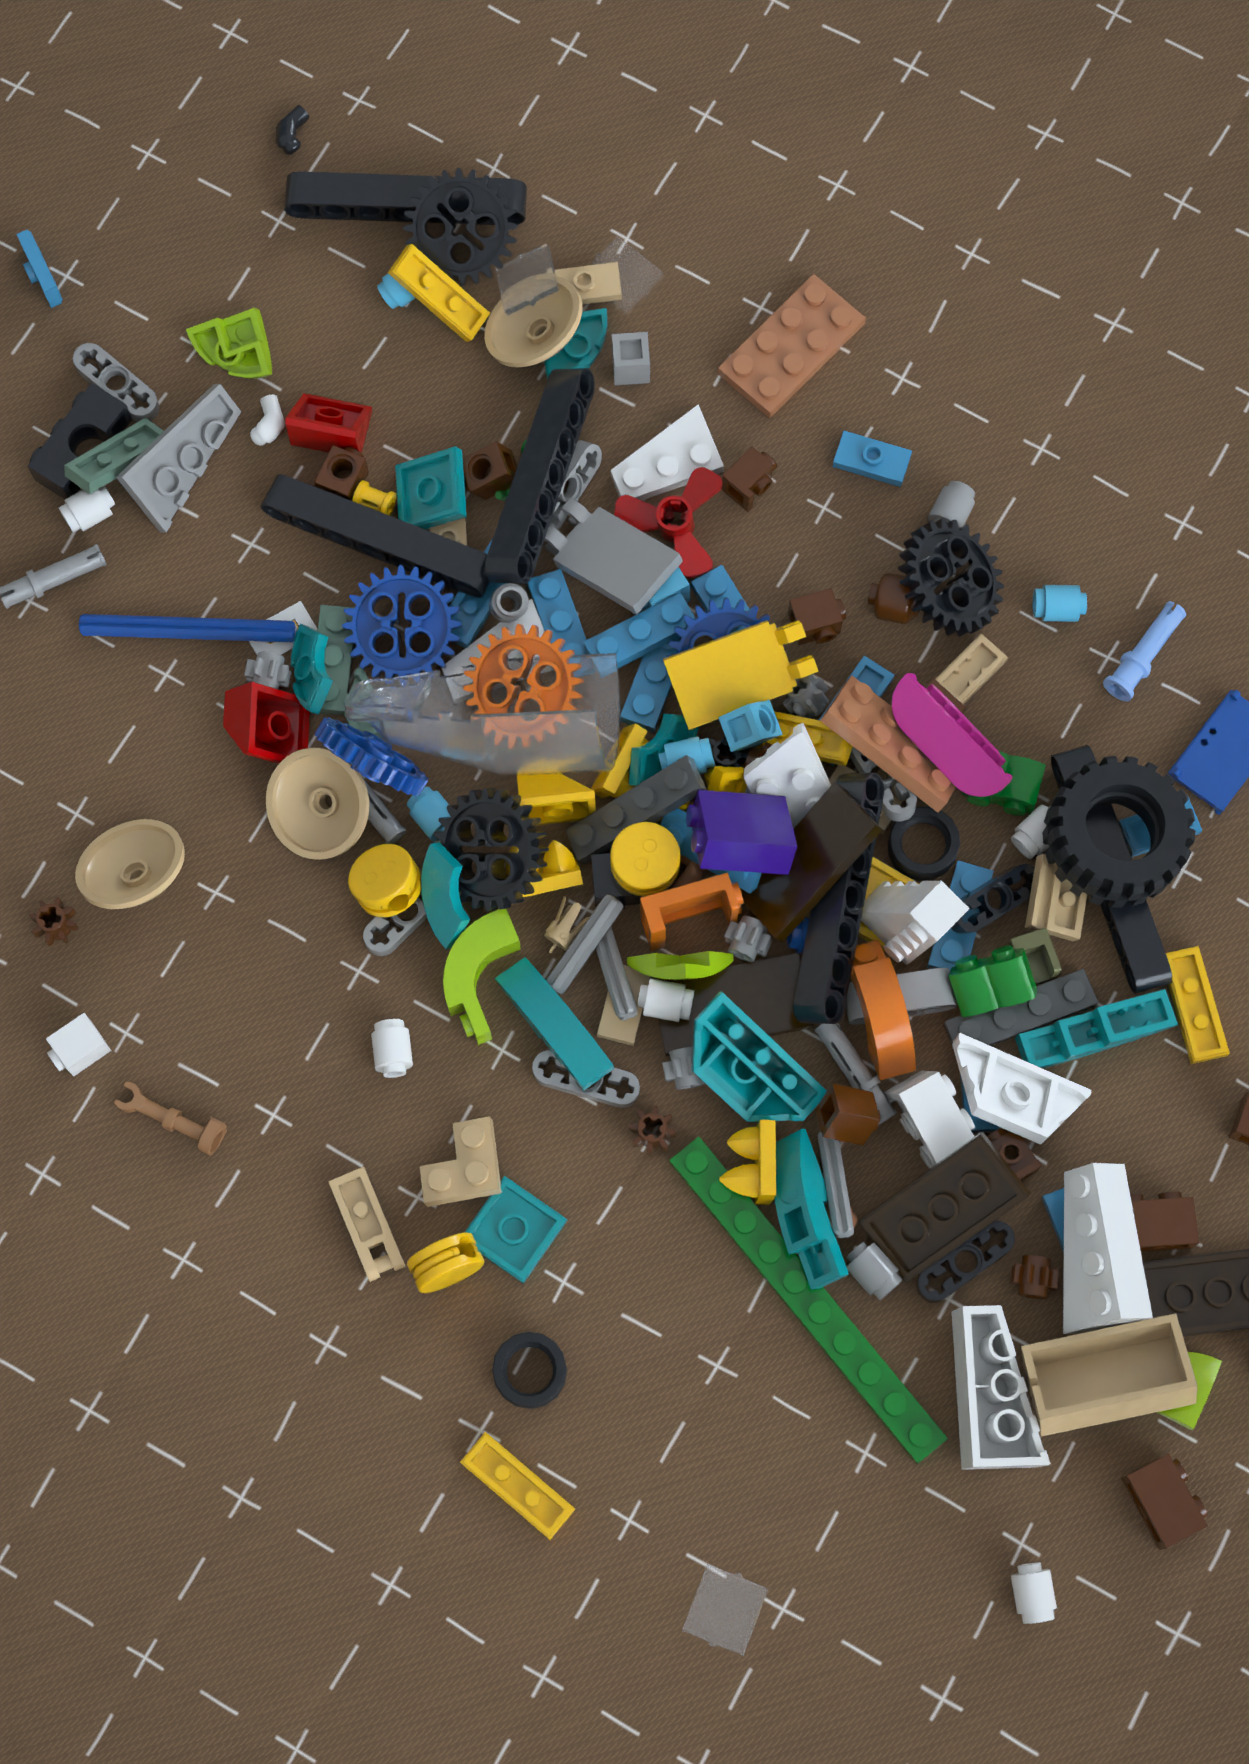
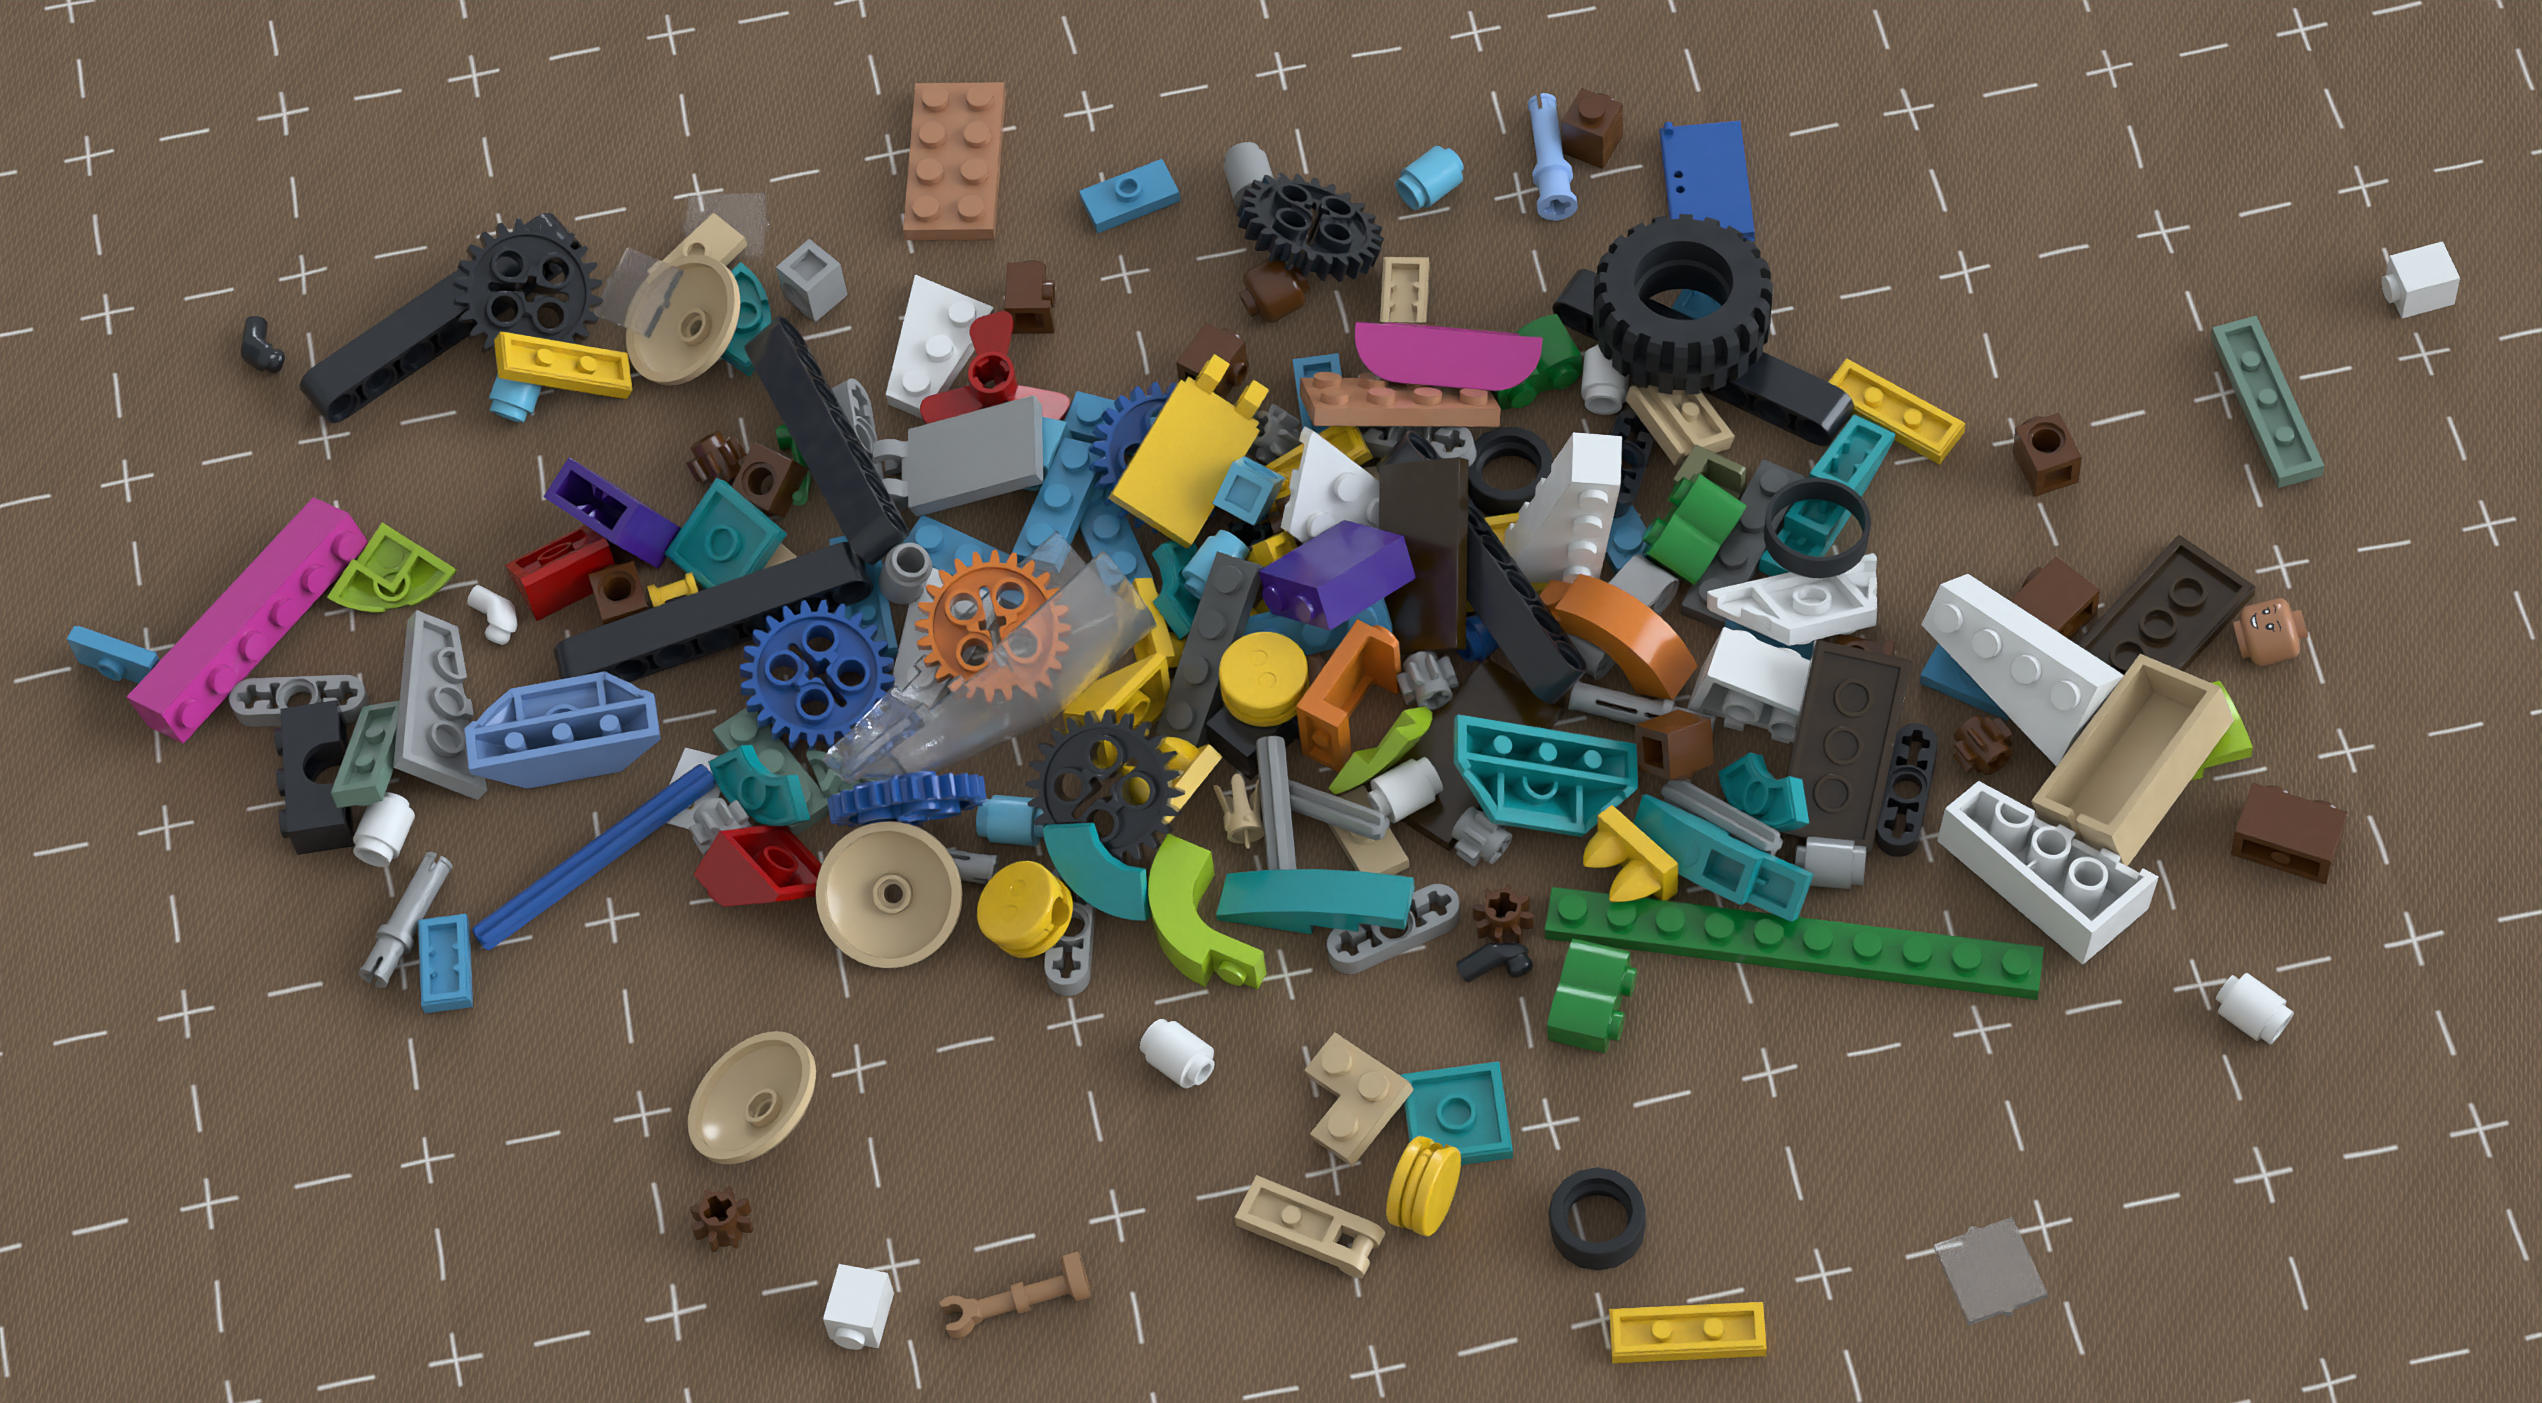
camera: 35 degrees left, 15 degrees down
none -> dark pink brick [126,497,369,744]
none -> dark azure plate [418,914,473,1013]
none -> medium blue wedge [464,672,661,789]
none -> dark purple brick [543,457,681,569]
none -> reddish brown gear [686,430,747,485]
none -> black arm [1456,942,1533,983]
none -> green brick [1547,938,1638,1054]
none -> reddish brown brick [1562,88,1623,169]
none -> teal tile [1718,752,1809,832]
none -> black tyre [1764,478,1871,578]

